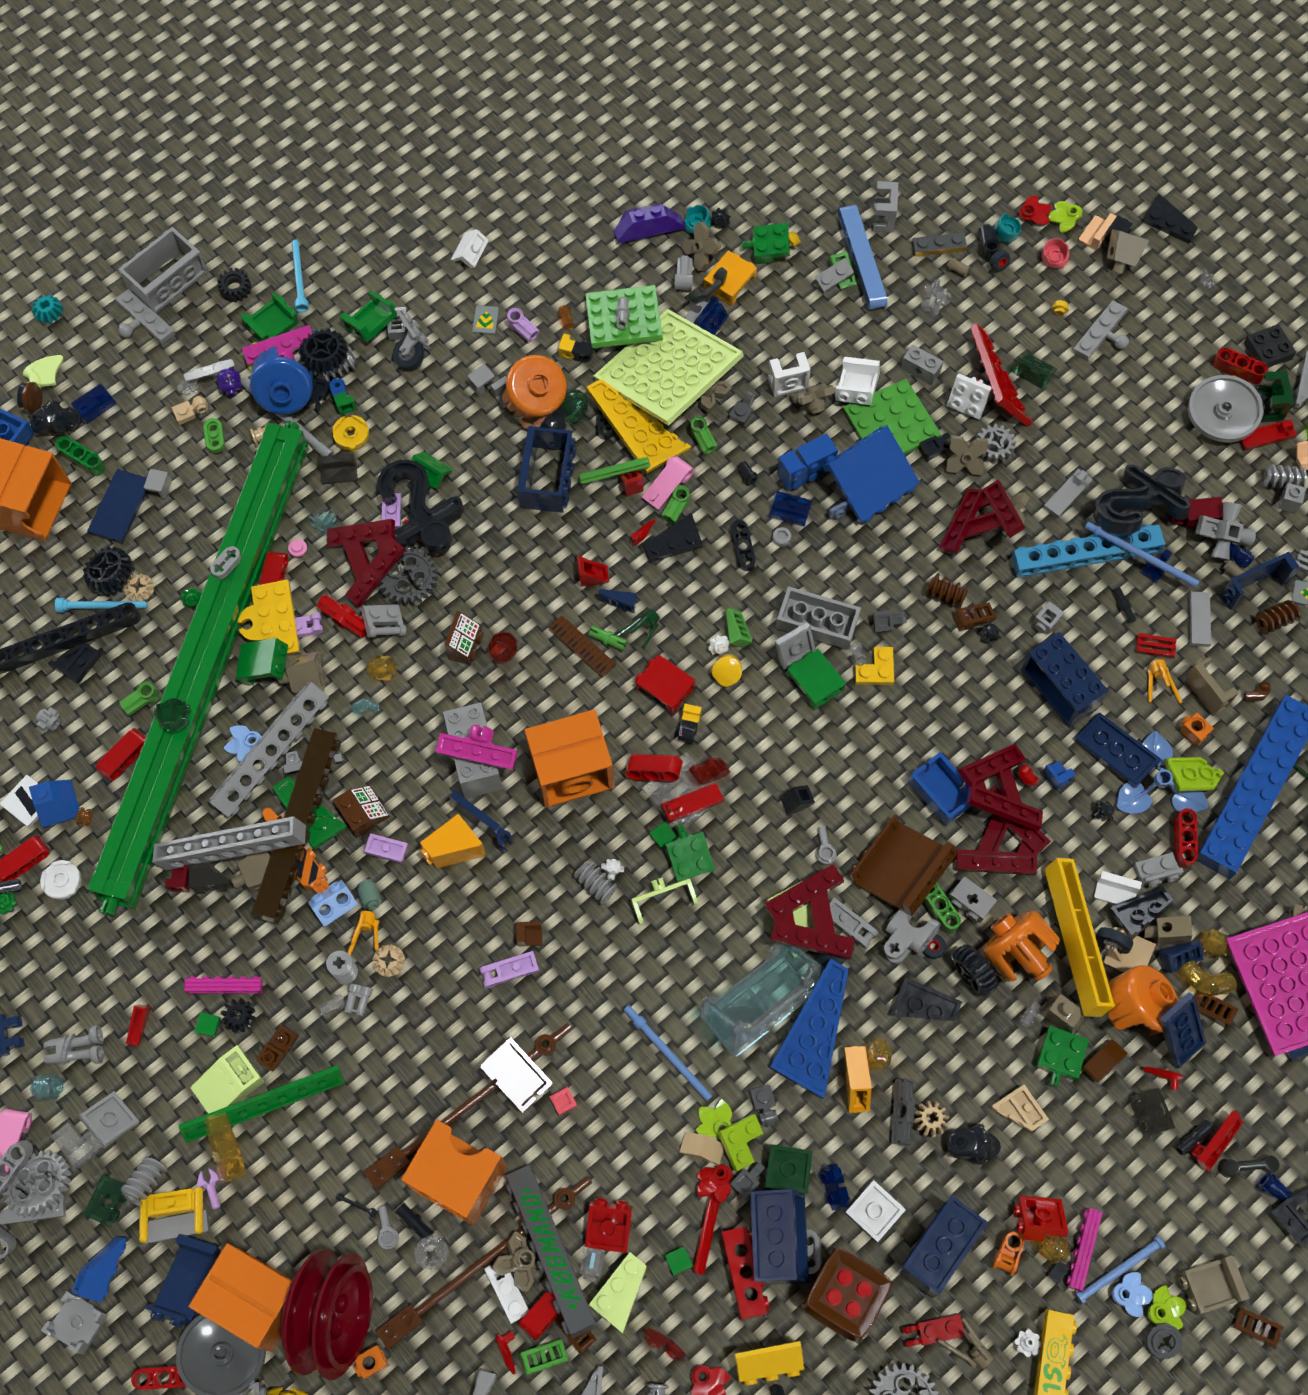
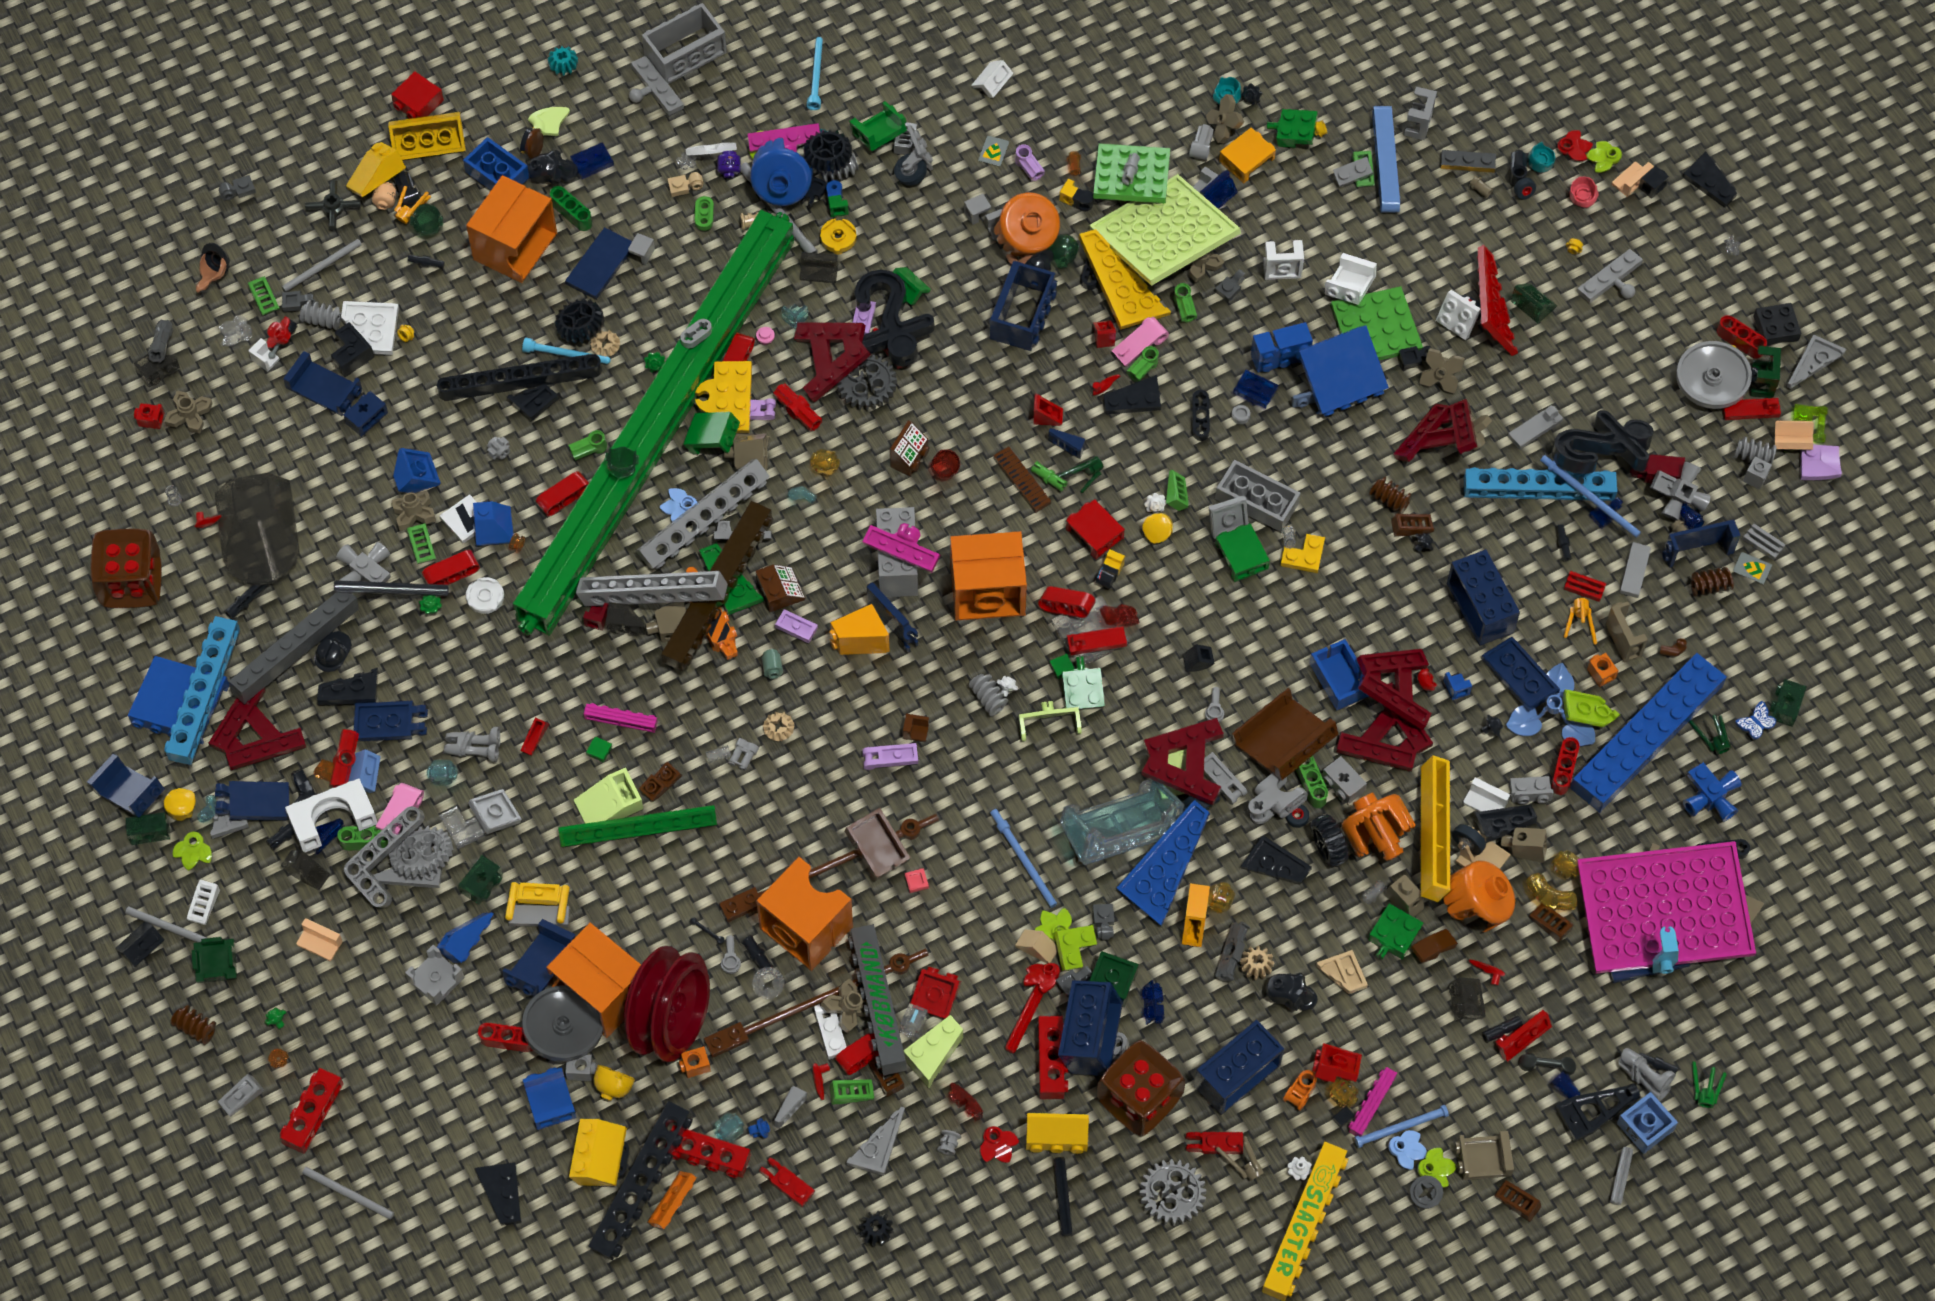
camera: 10 degrees right, 5 degrees down
light grey piece [121,1157,168,1206] -> none
lavender bar [197,1169,222,1210] -> none
clear yellow slope [205,1112,247,1182] -> none
black tyre [217,268,252,303] -> none
black gear [221,998,256,1034] -> none
green panel [240,292,298,342] -> none
light blue brick [308,880,358,927] -> none
light grey piece [326,951,358,985] -> none
light orange plant [348,911,379,956] -> none
light grey plate [361,605,406,637] -> none
bright green axle [579,457,650,484] -> none
dark purple wedge [614,203,685,243] -> none
green tile [665,1246,693,1276] -> none
pearl dark grey bar [688,267,728,304] -> none
black pin [737,461,758,485] -> none
dark tan plant [791,383,835,414] -> none
white plate [846,1180,906,1242] -> none
dark grey plate [873,610,907,632] -> none
light grey brick [901,345,943,385] -> none
clear hips [921,279,952,316] -> none
light grey gear [977,424,1016,463] -> none
light grey brick [1033,601,1065,634] -> none
dark tan torso [1107,229,1149,274] -> none
dark blue slope [1159,940,1203,973] -> none
dark blue tile [1160,992,1206,1069] -> none

